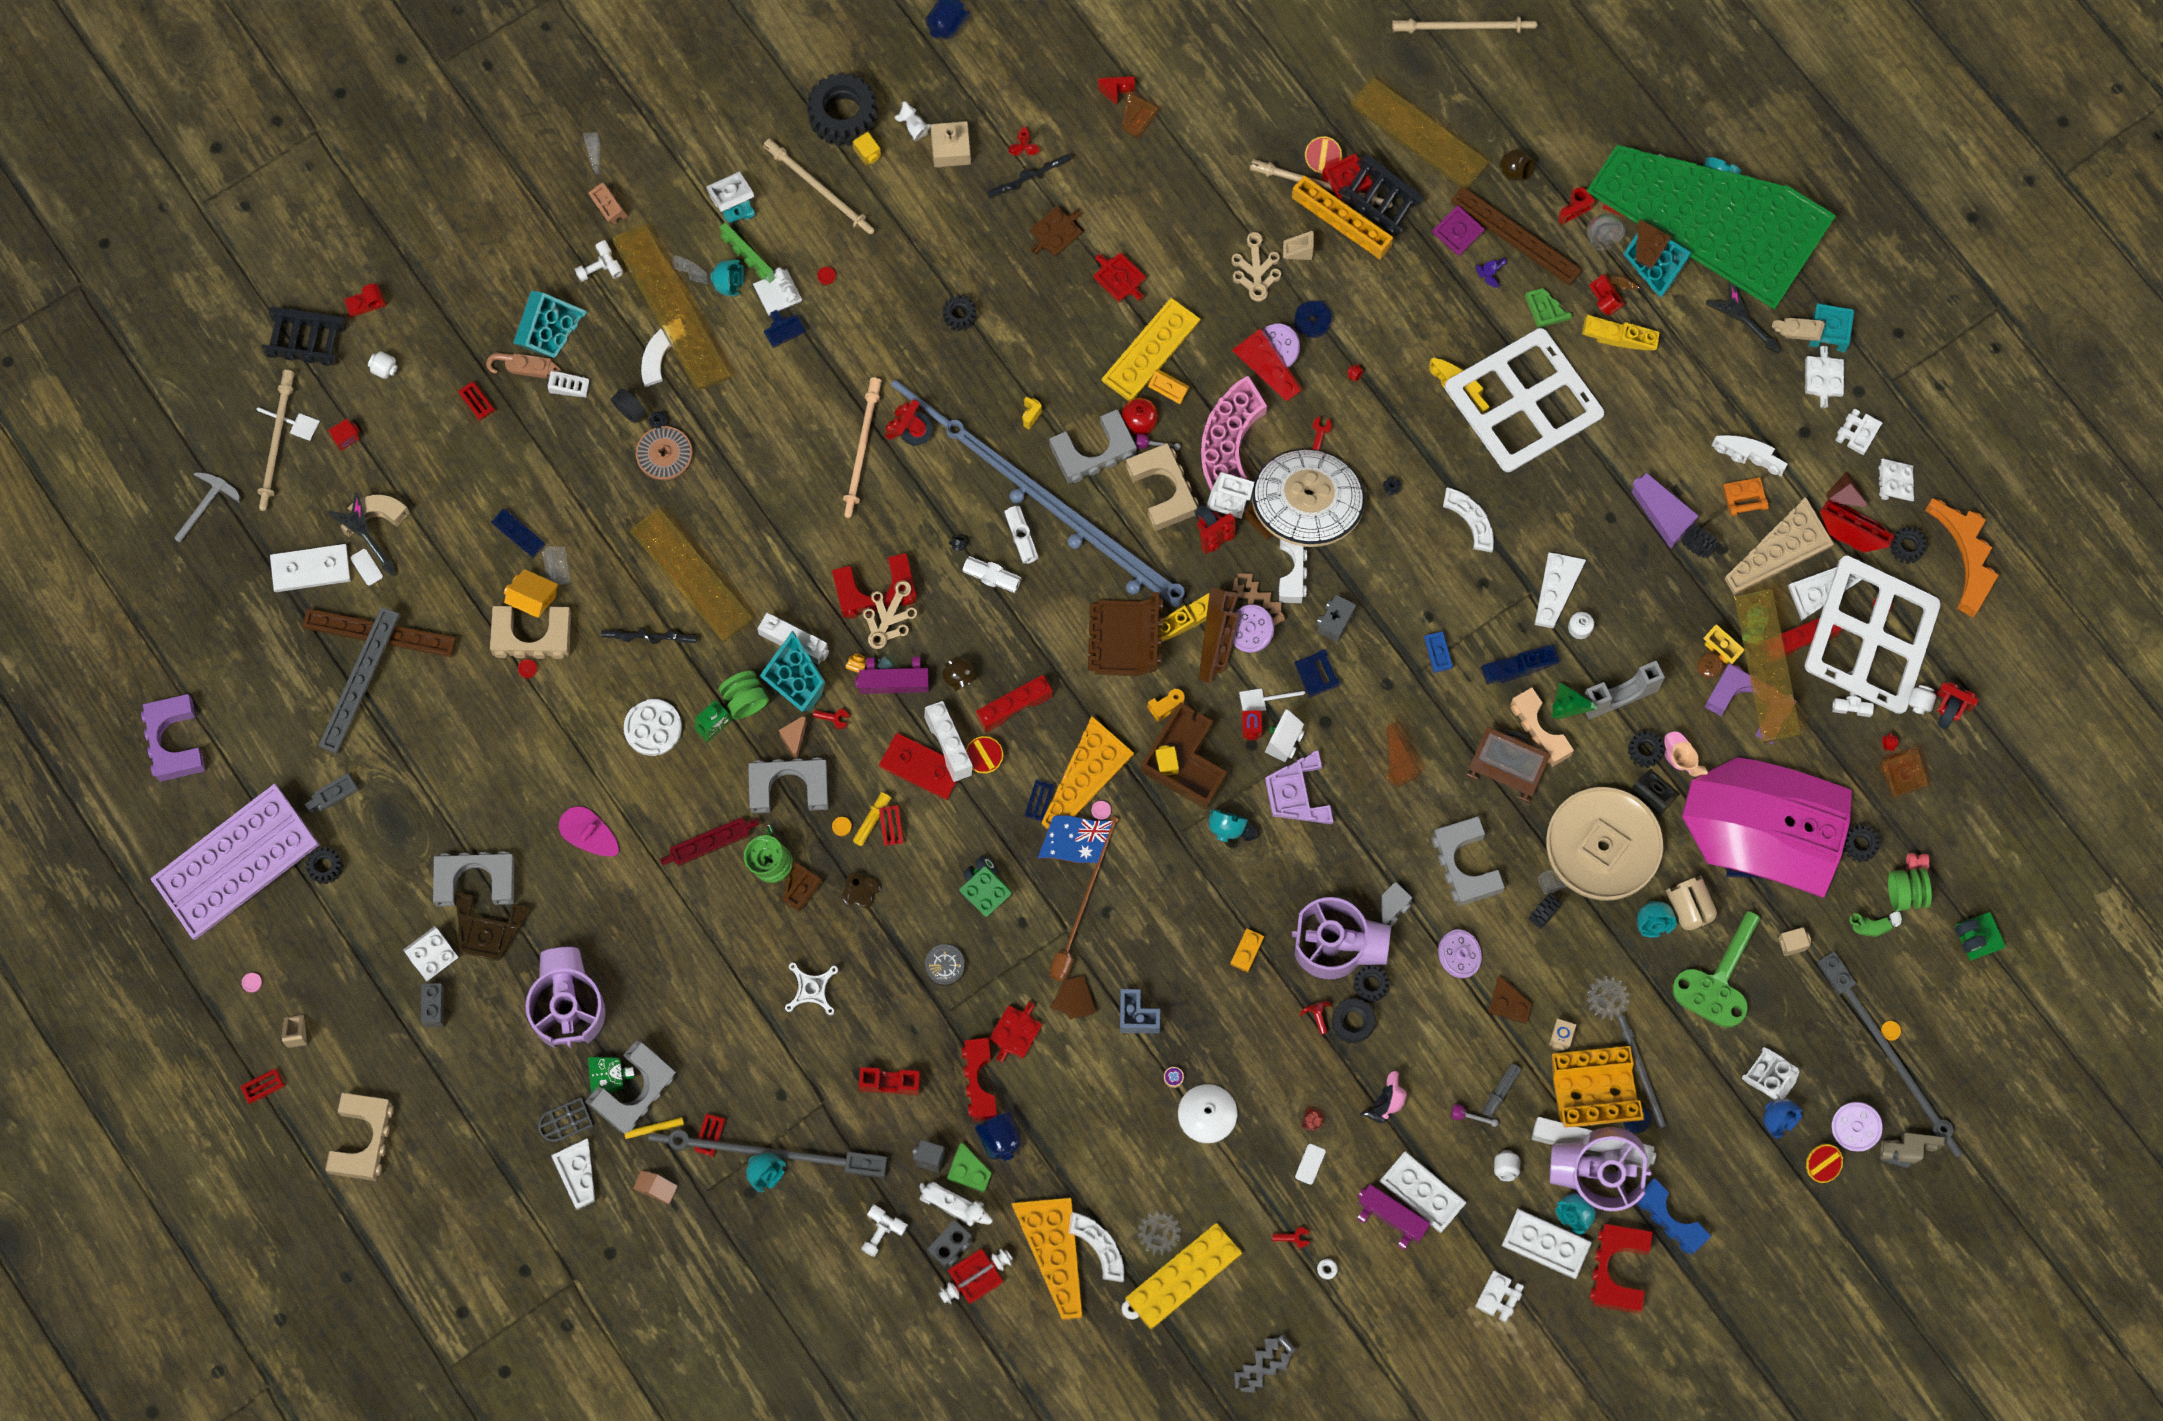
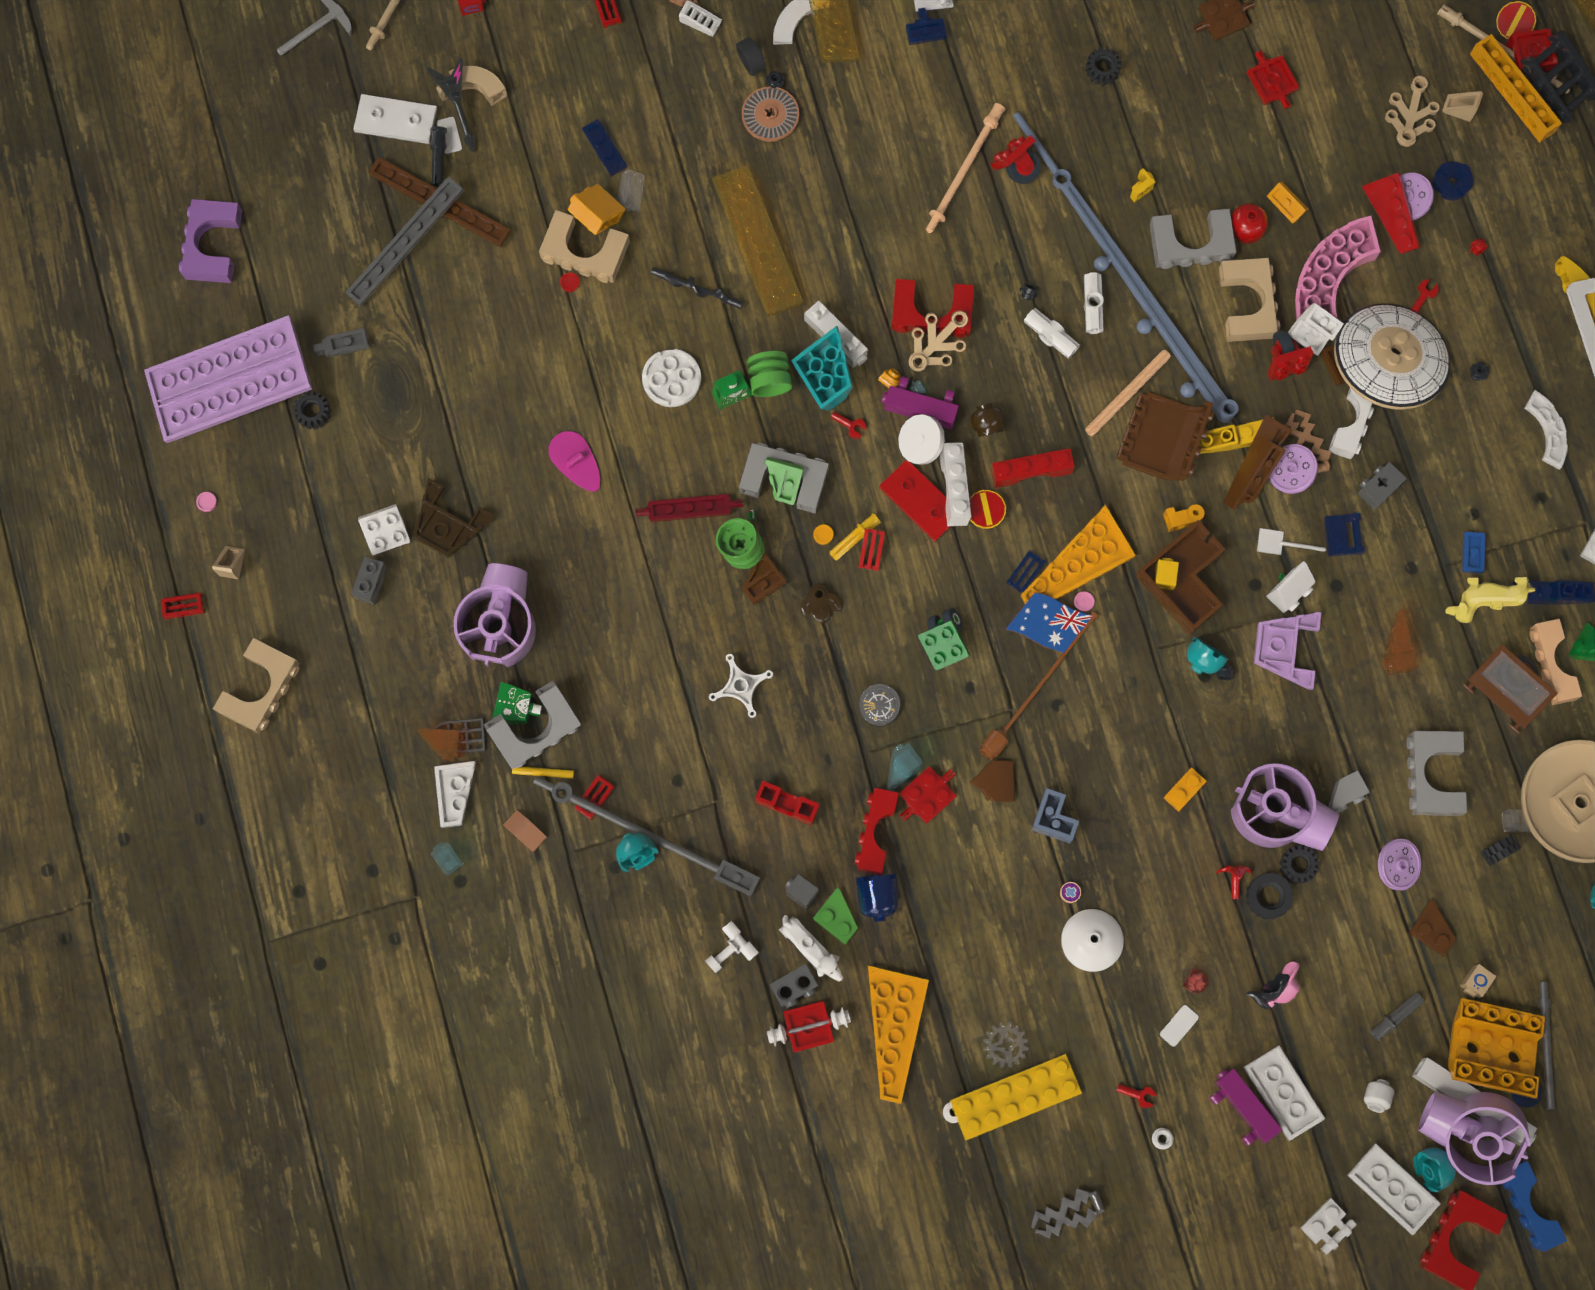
camera: 20 degrees right, 5 degrees up
light grey arch [433,852,514,907] -> none
nougat slope [779,717,807,759] -> none
white tile [1069,1213,1124,1282] -> none
yellow plate [1102,298,1200,401] -> none
hinge [1135,434,1181,450] -> none
red brick [1241,710,1262,741] -> none
hinge [1450,1103,1498,1127] -> none
clear gear [1587,976,1630,1020] -> none
none -> clear orange slope [418,728,462,761]
none -> black pin [430,126,447,187]
none -> clear light blue brick [431,842,464,876]
none -> bright green wing [765,457,804,505]
none -> clear light blue slope [886,743,923,791]
none -> white wheel [898,414,945,465]
none -> light nougat axle [1085,350,1171,437]
none -> light yellow animal [1446,577,1535,623]

